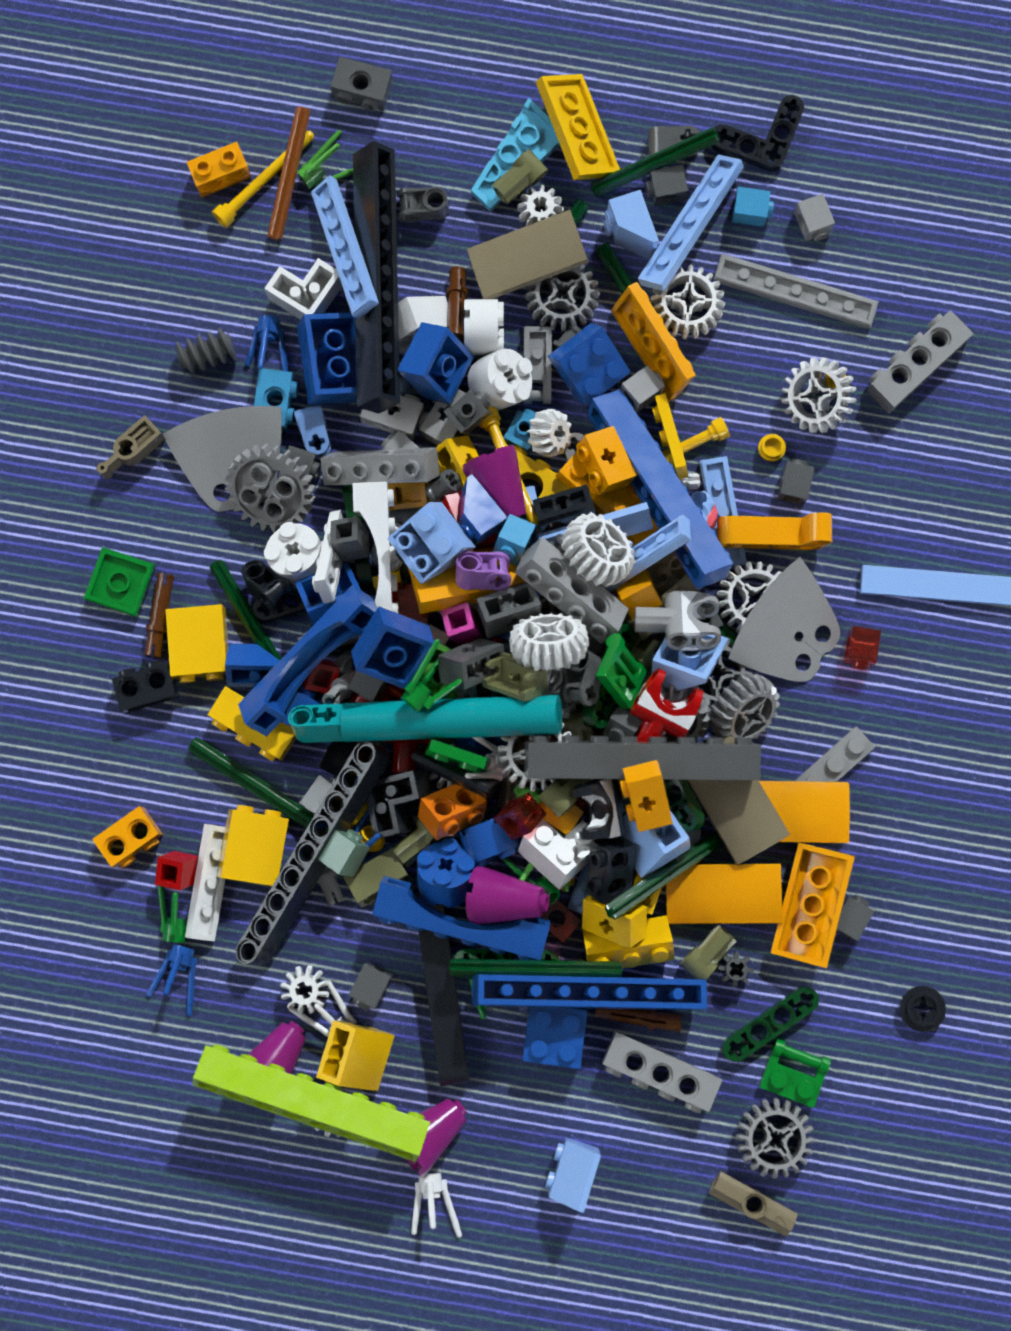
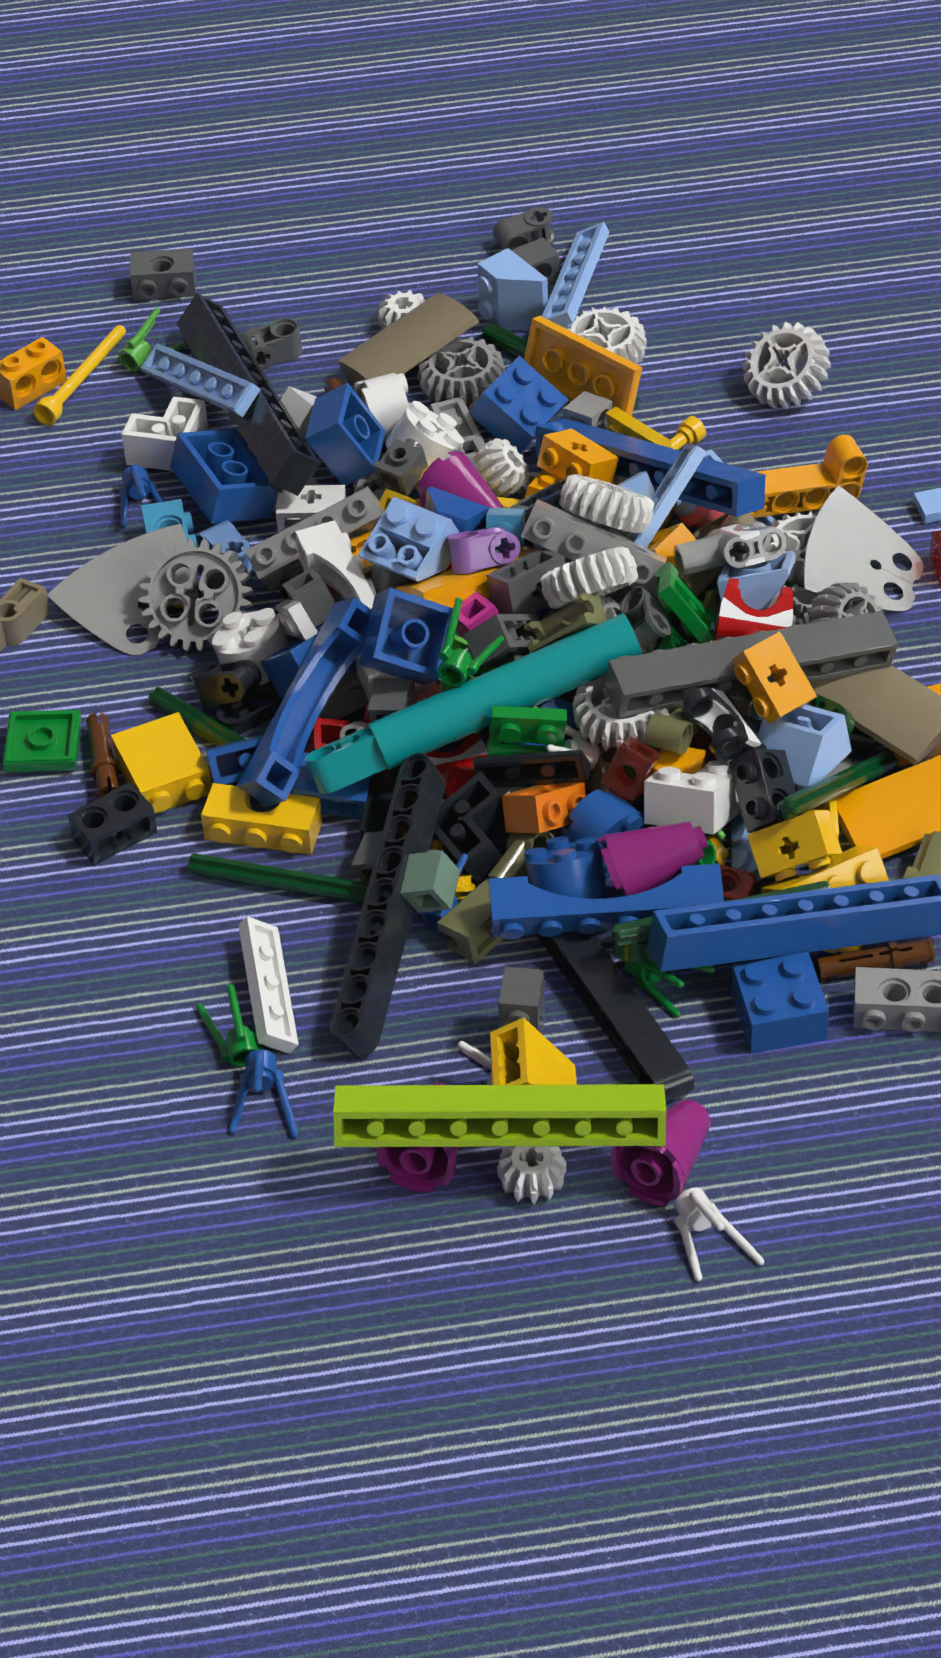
camera: 15 degrees left, 35 degrees down
light orange brick [92,806,163,869] -> none
red brick [155,851,199,890] -> none
dark grey piece [175,328,237,375] -> none
yellow brick [217,805,289,886] -> none
dark orange axle [267,106,310,241] -> none
white gear [281,965,330,1014] -> none
light grey pin [311,851,345,907] -> none
medium azure wing [471,98,560,212] -> none
olive piece [492,149,548,204] -> none
yellow plate [536,74,620,181] -> none
light blue slope [545,1137,601,1213] -> none
dark green axle [591,127,719,197] -> none
black beam [710,95,804,172] -> none
light grey tile [713,253,879,329] -> none
dark azure brick [731,187,774,227] -> none
yellow plate [758,434,786,462] -> none
dark grey brick [777,459,815,505] -> none
light grey brick [794,194,835,241] -> none
light grey brick [866,310,974,414] -> none

